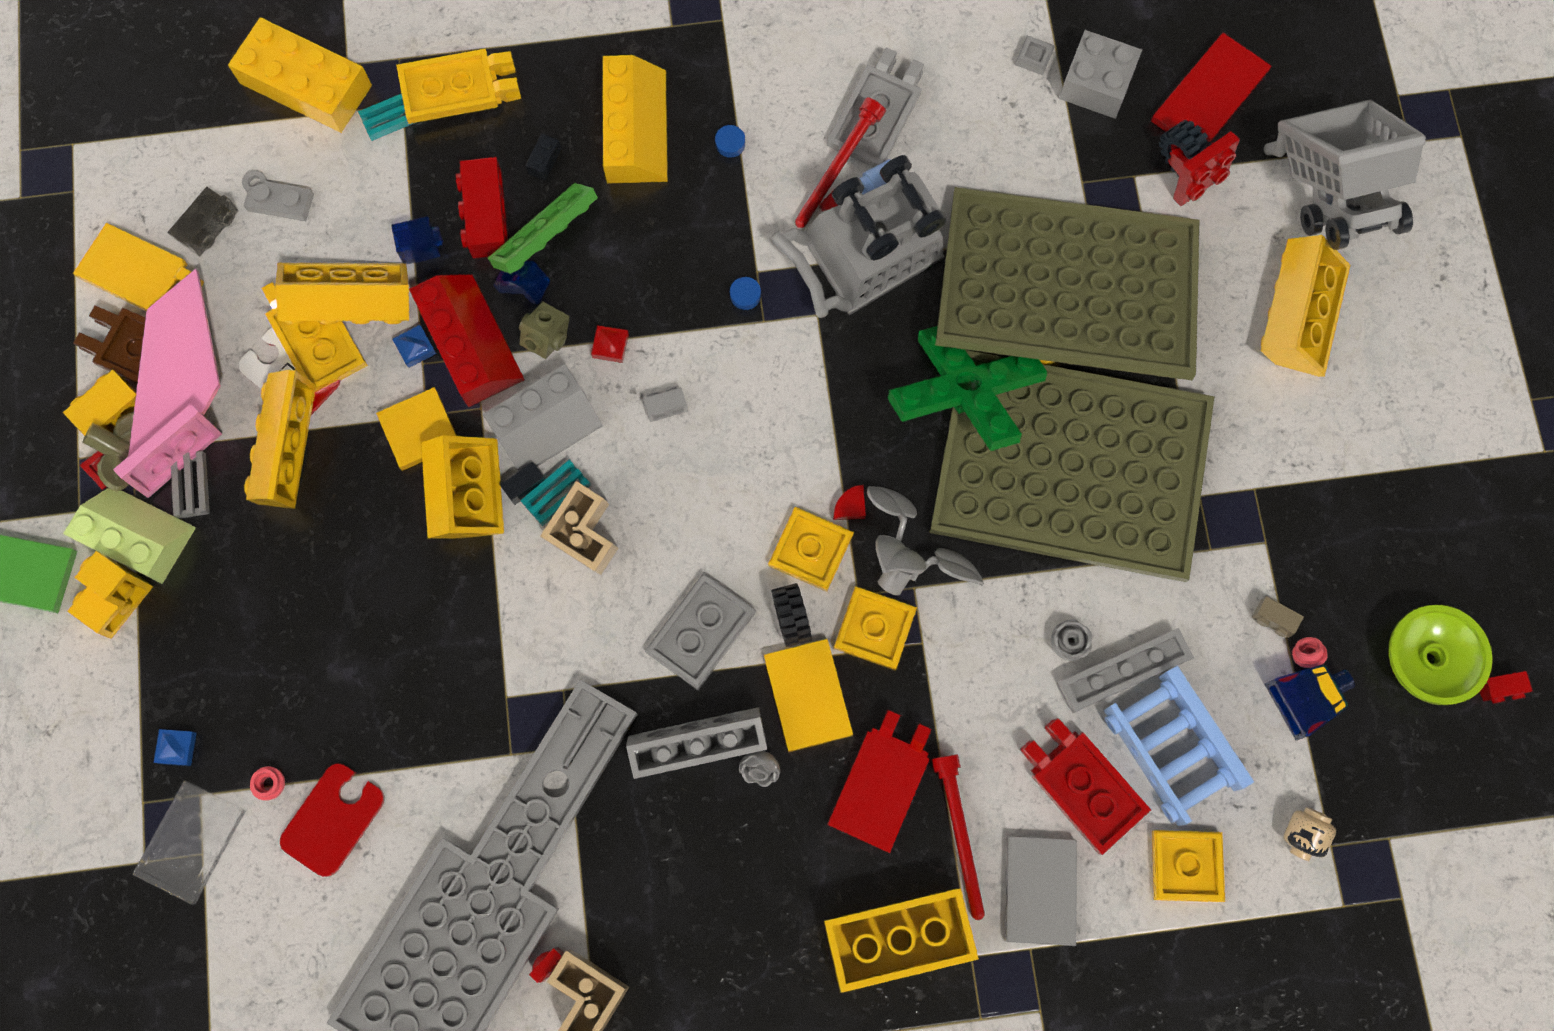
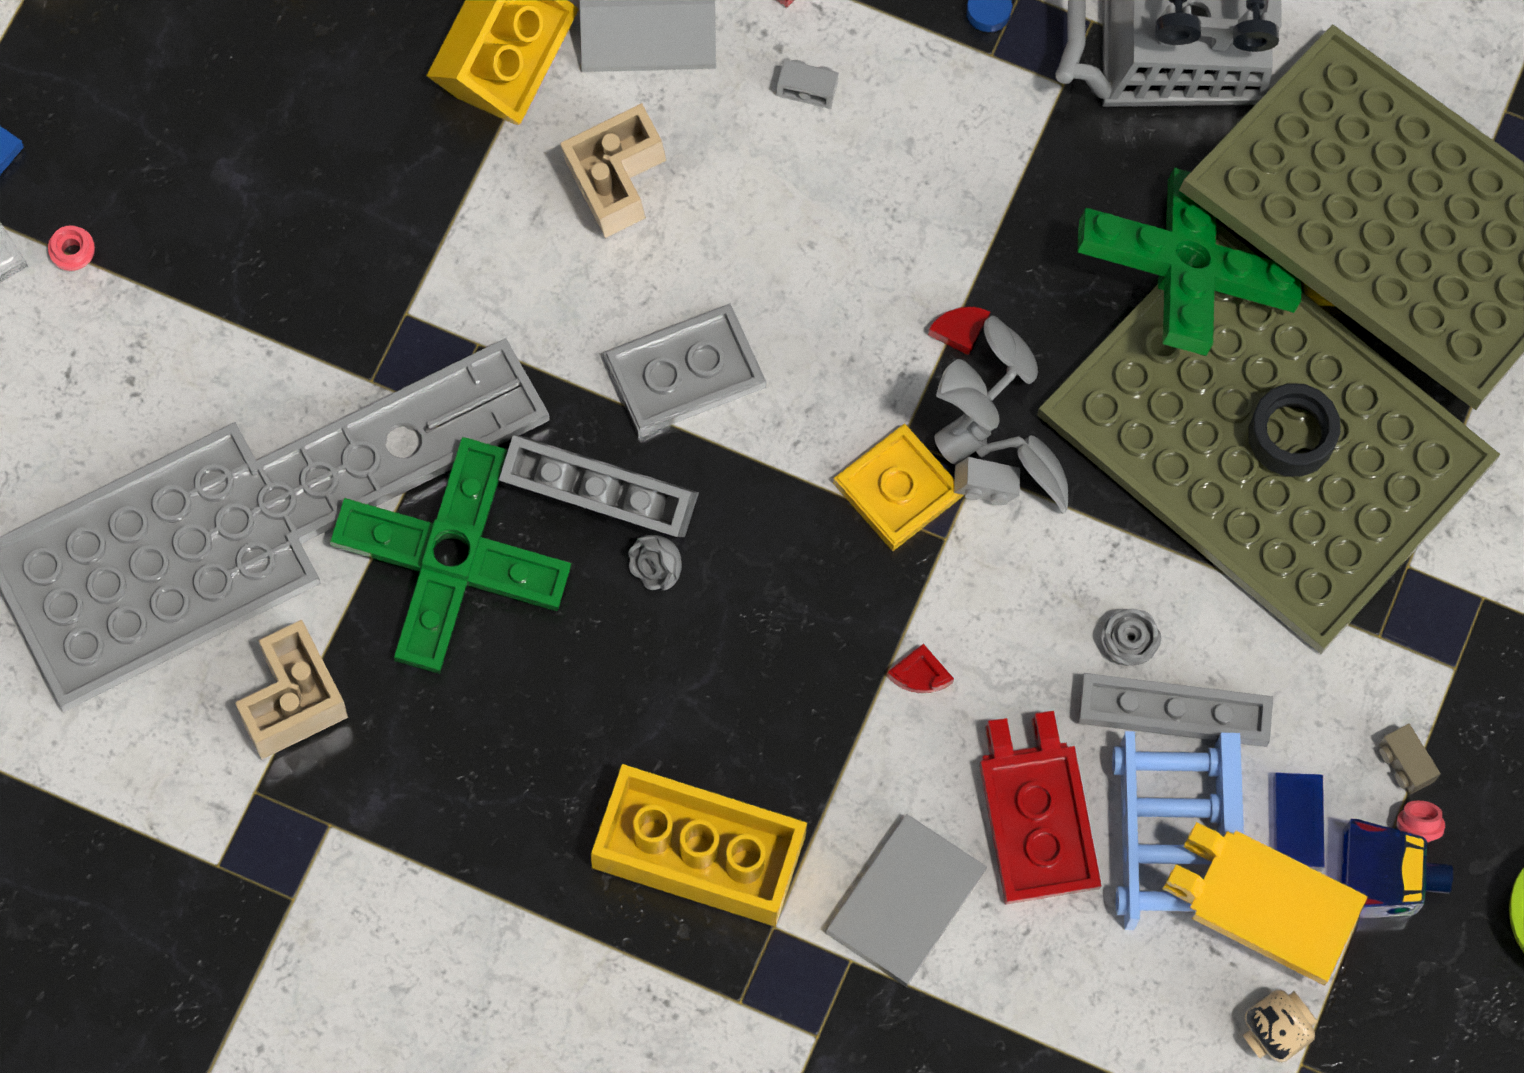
camera: 25 degrees right, 5 degrees down
red piece [280,764,385,877] -> none
black piece [500,462,545,505] -> none
teal tile [520,459,591,526] -> none
red tile [529,947,564,983] -> none
yellow tile [764,639,853,753] -> none
yellow tile [768,507,854,592] -> none
black tyre [771,583,812,647] -> none
red tile [827,710,931,853] -> none
red piece [932,754,985,921] -> none
yellow tile [1152,830,1225,902] -> none
none -> green piece [330,437,571,674]
none -> red tile [887,643,954,693]
none -> light grey piece [954,457,1020,505]
none -> yellow tile [1163,822,1368,986]
none -> black tyre [1248,383,1341,477]
none -> clear blue tile [1273,773,1325,871]

